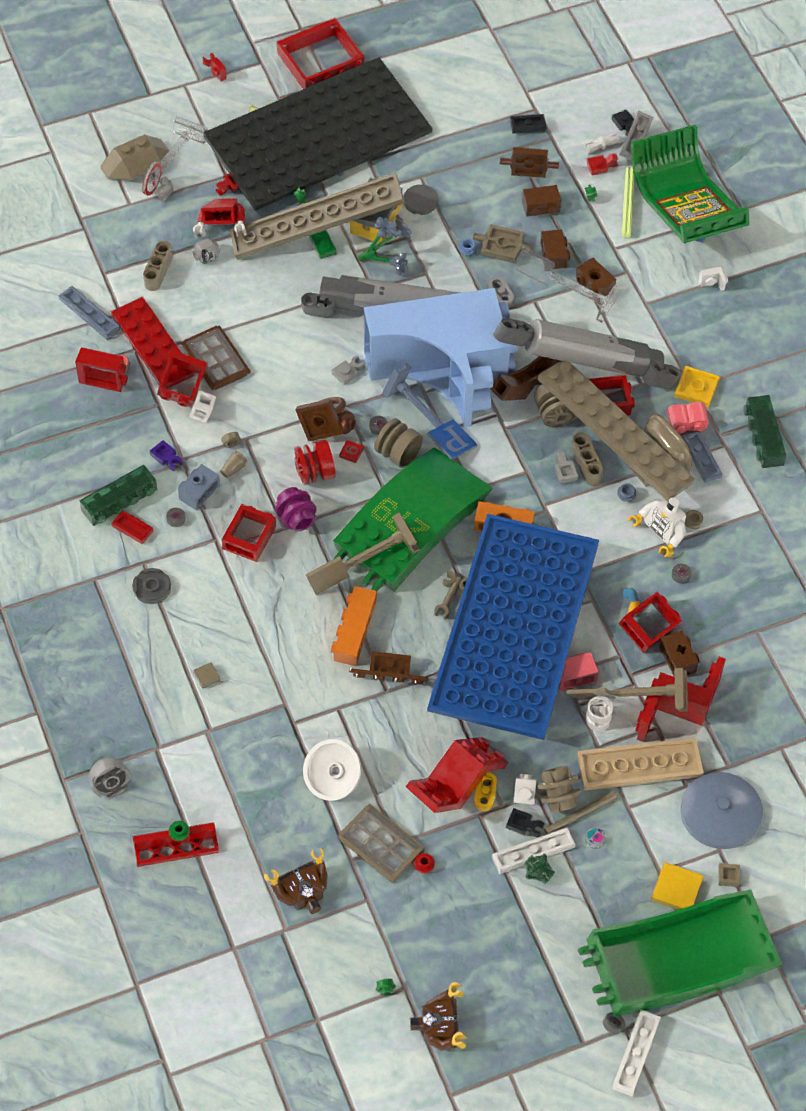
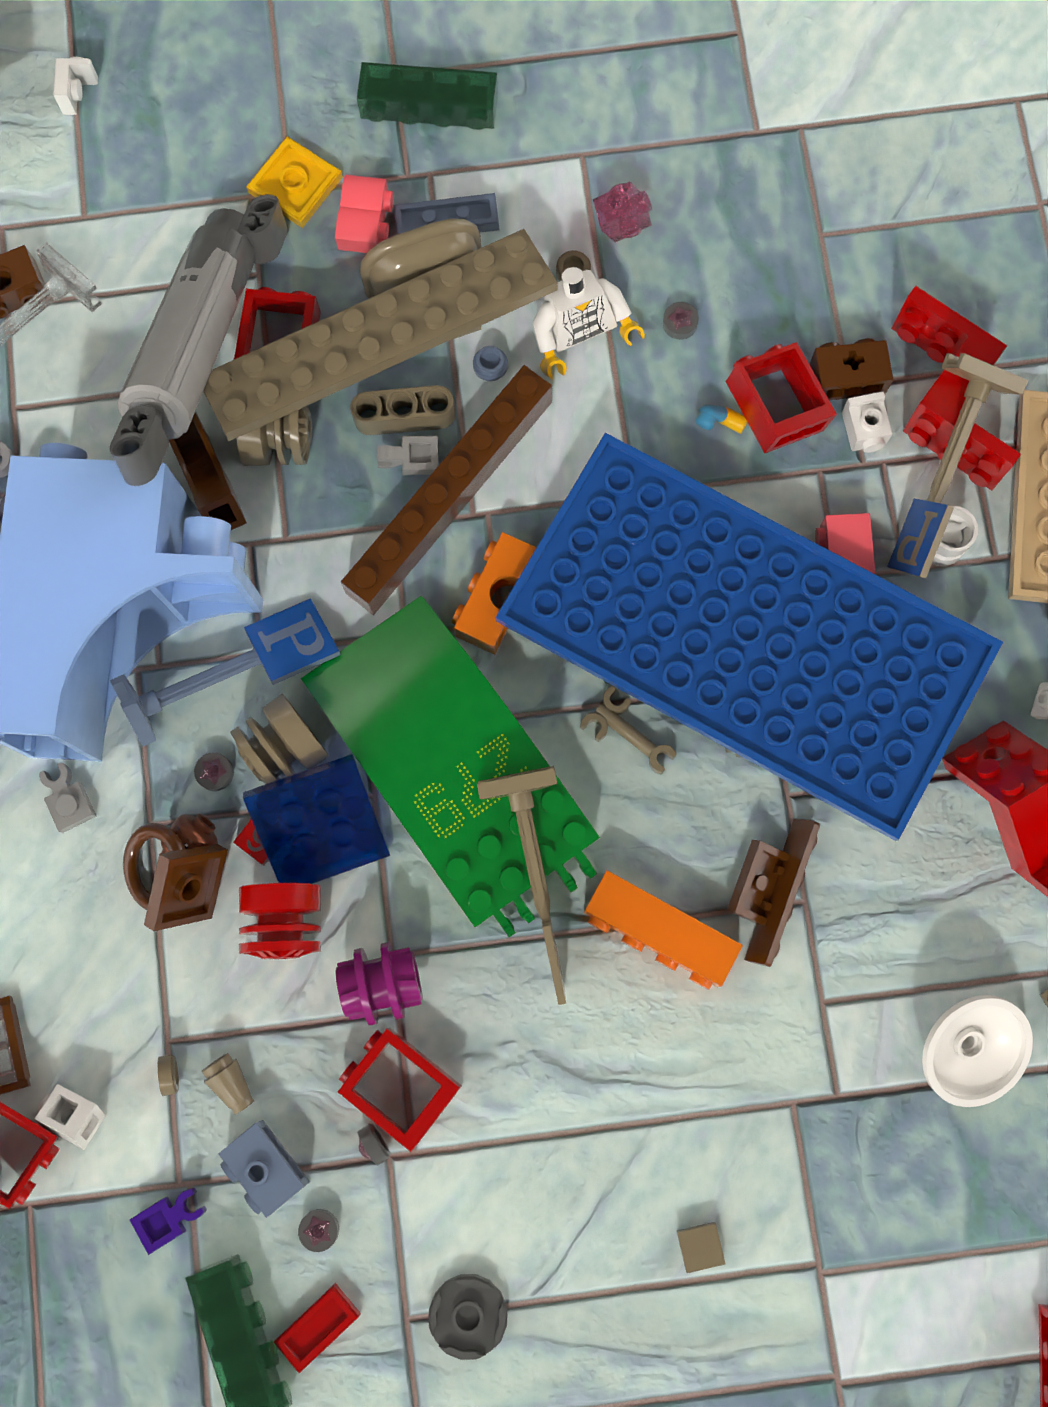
camera: 70 degrees left, 20 degrees up
none -> clear blue plate [243,754,390,884]
none -> reddish brown brick [340,365,552,615]
none -> dark grey tile [357,1123,390,1166]
none -> clear pink brick [593,181,652,243]
none -> white brick [842,391,893,453]

